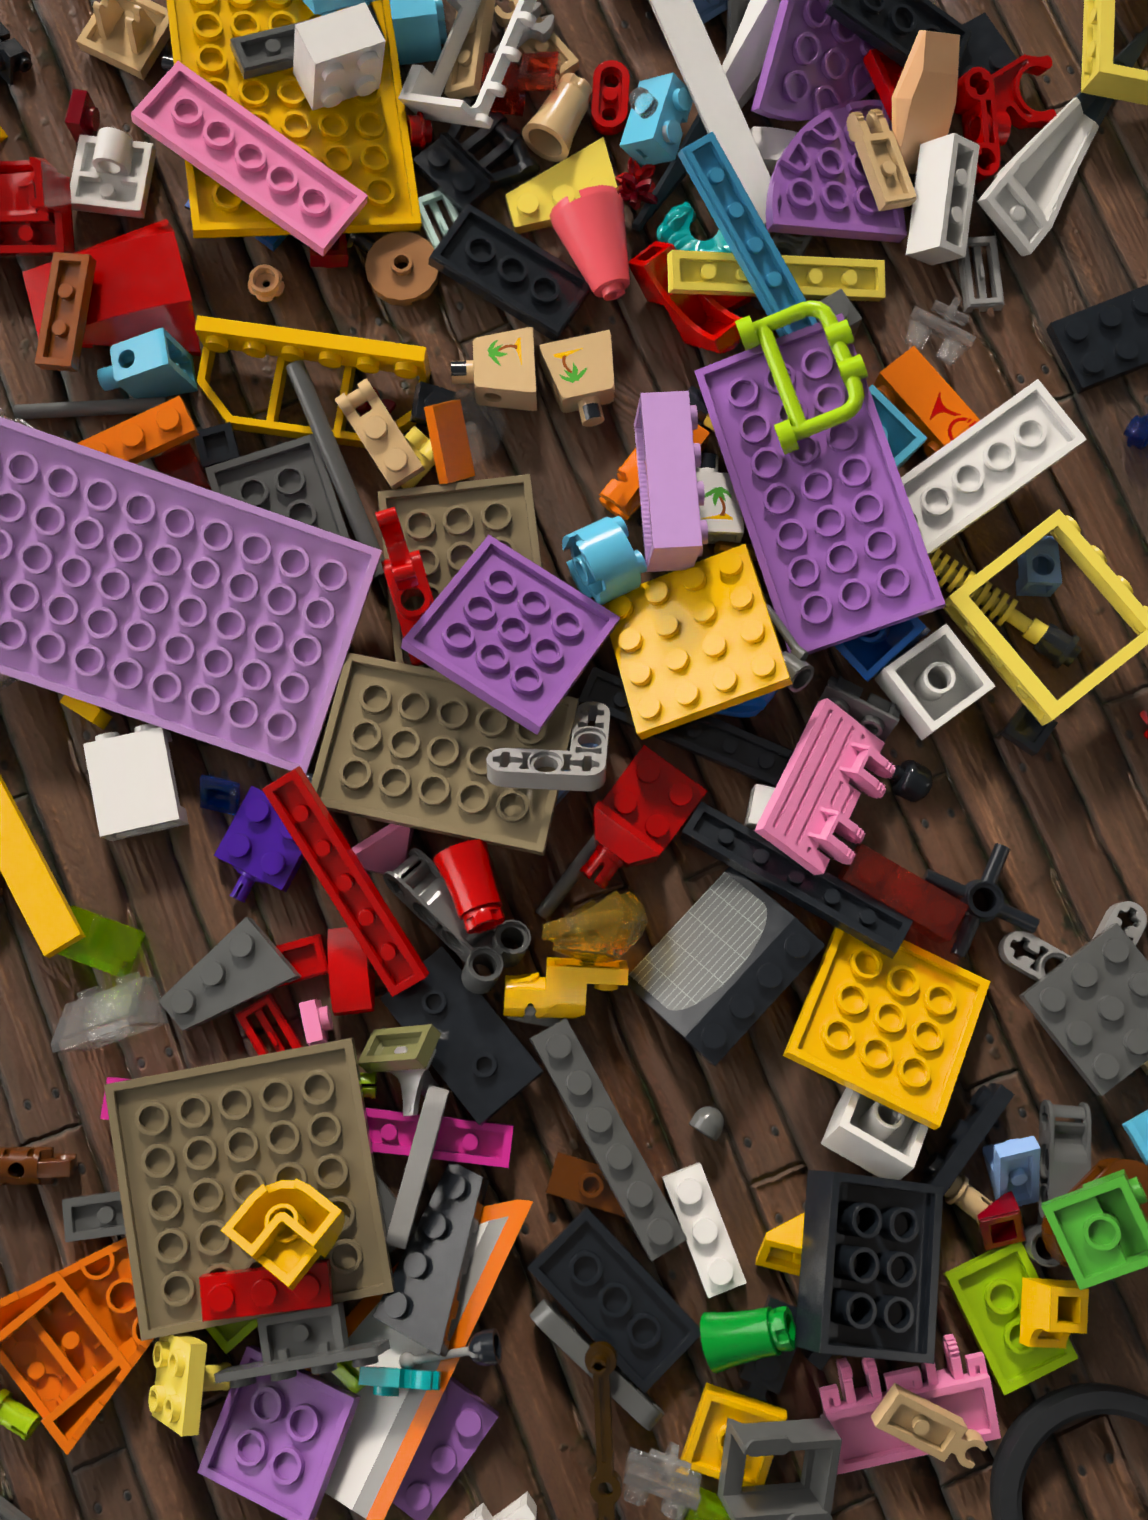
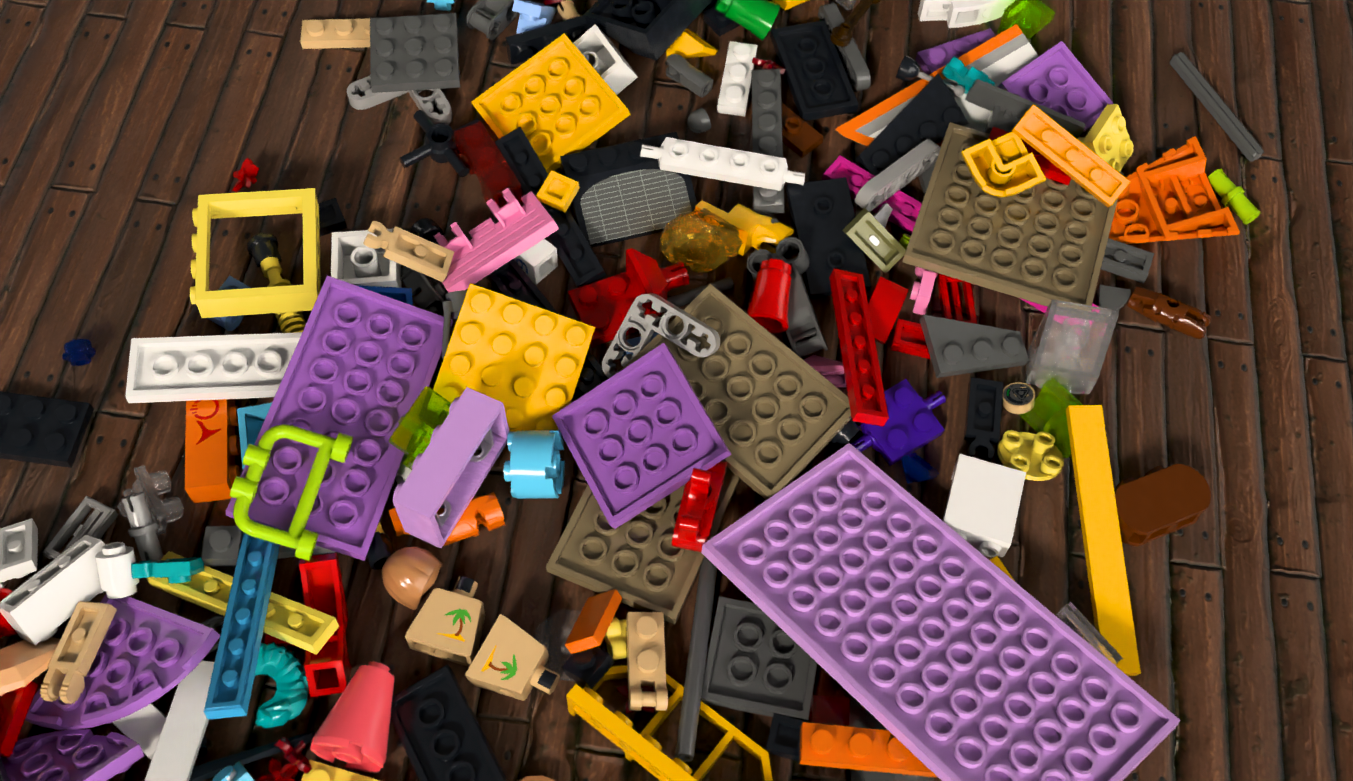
camera: 150 degrees left, 20 degrees down
none -> white brick [95,542,140,599]
none -> light grey pin [121,492,164,561]
none -> teal plate [131,557,204,583]
none -> tan plate [363,221,454,282]
none -> medium nougat hair [382,547,442,610]
none -> clear neon green panel [389,387,451,470]
none -> yellow plate [536,170,580,213]
none -> white plate [641,137,805,191]
none -> dark grey bar [666,54,713,97]
none -> dark red plant [752,57,785,74]
none -> black plate [964,377,1004,462]
none -> light yellow dish [997,430,1064,481]
none -> tile [1002,382,1035,414]
none -> light orange panel [1011,104,1131,207]
none -> dark grey tile [1096,285,1131,316]

